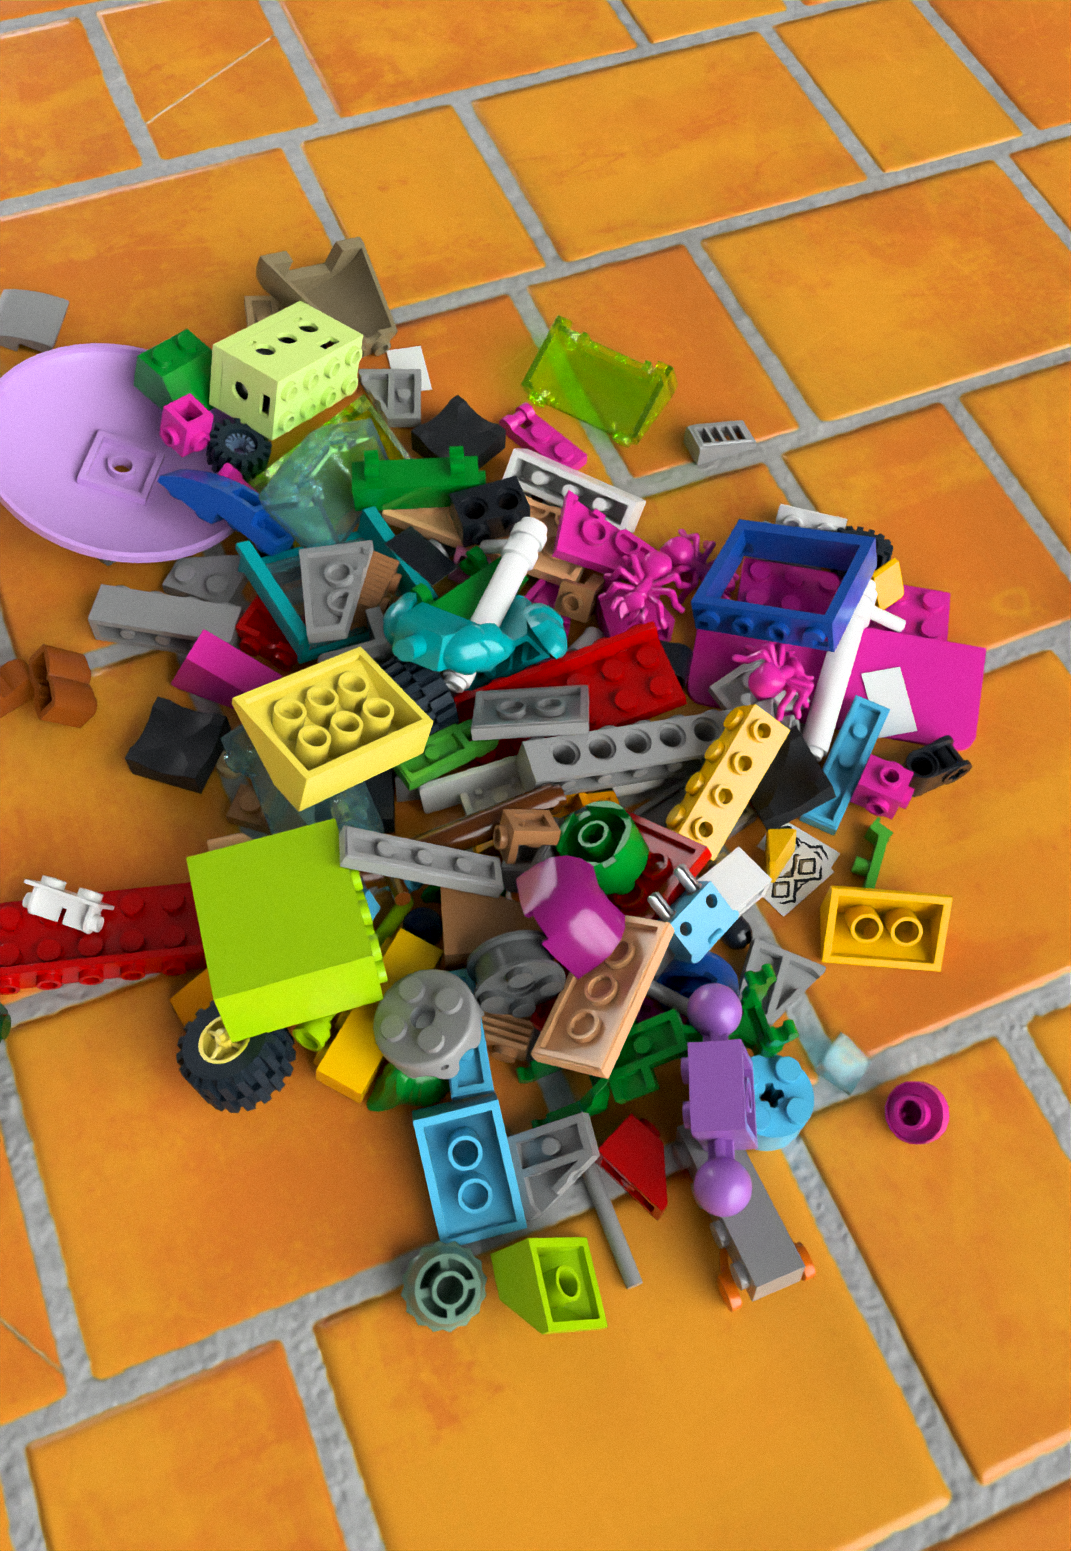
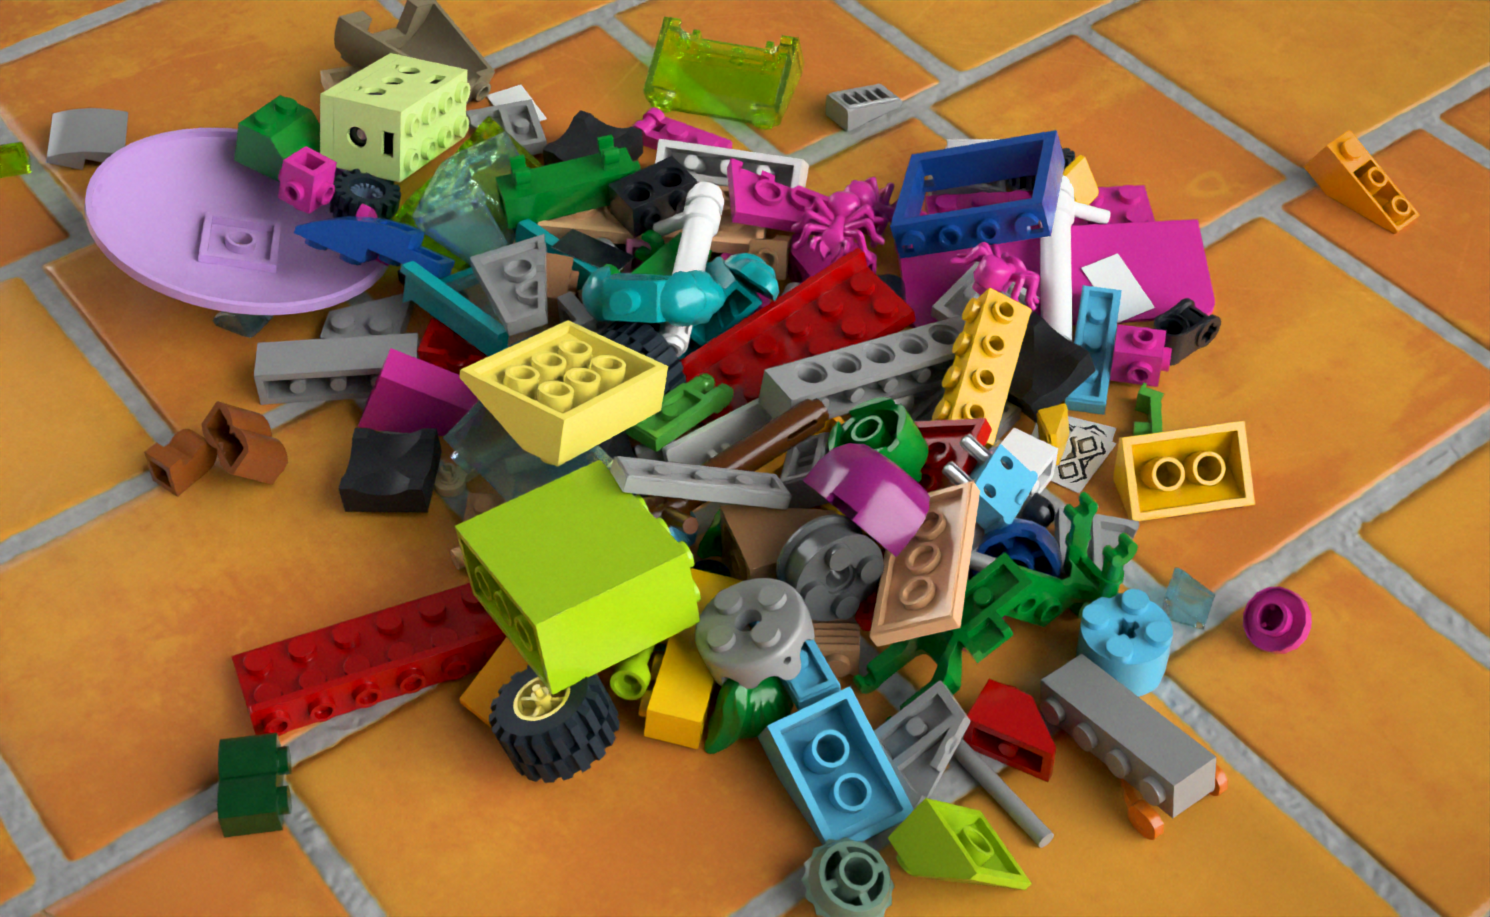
camera: 10 degrees left, 15 degrees down
white hinge [22,875,115,934] -> none
light grey tile [471,685,589,741] -> none
medium nougat bracket [493,809,561,864] -> none
medium lavender brick [681,983,758,1217] -> none

